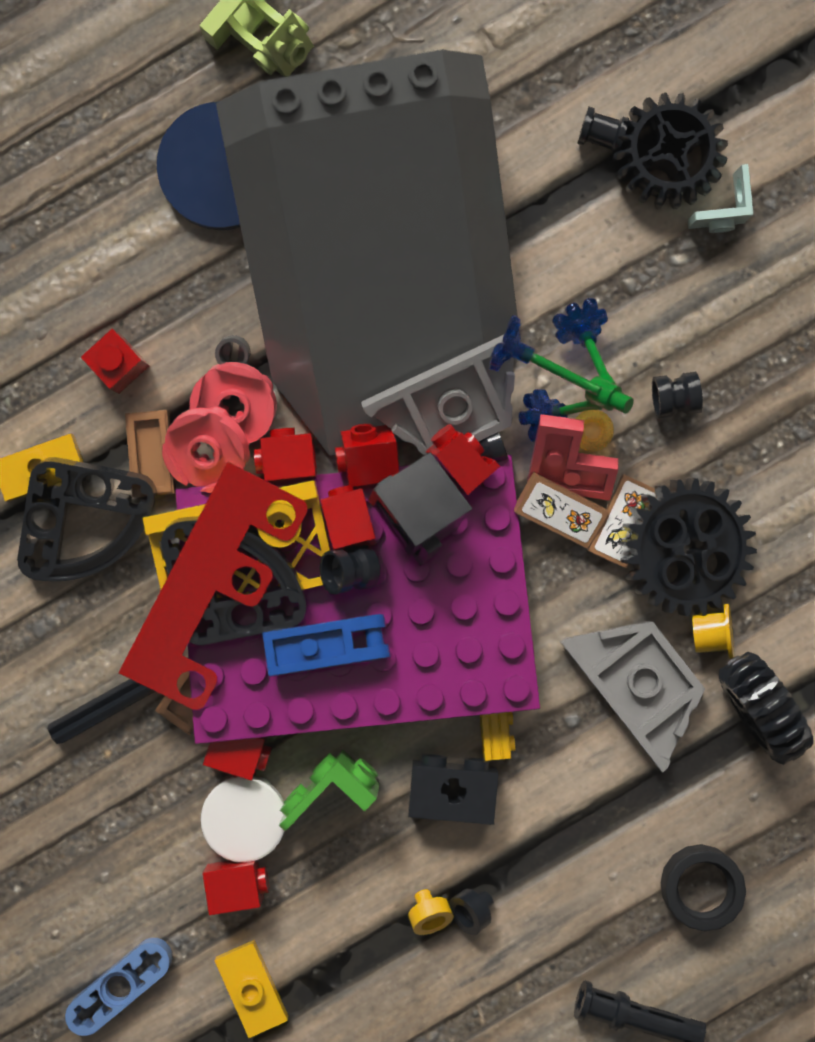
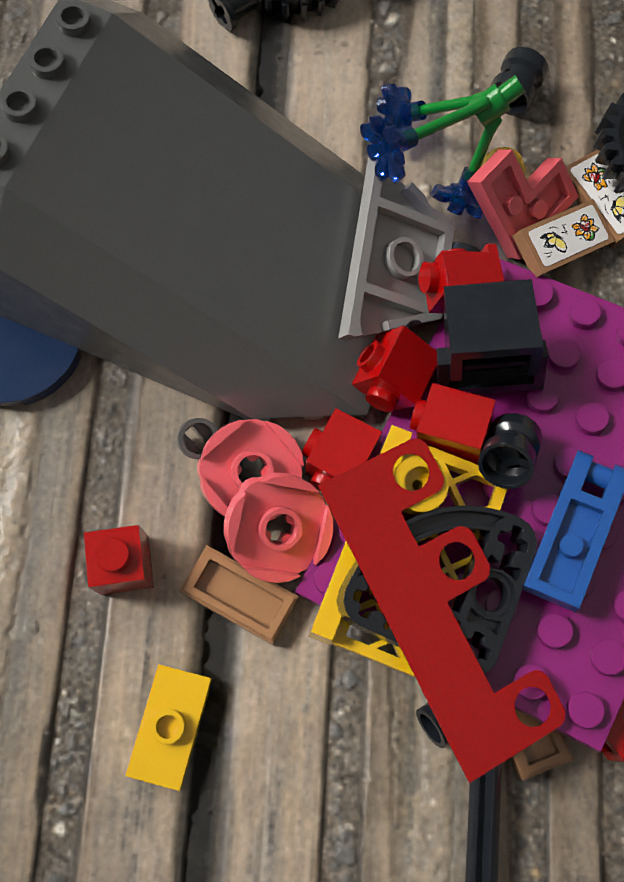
camera: 60 degrees left, 15 degrees down
black beam [17,457,157,582] -> none

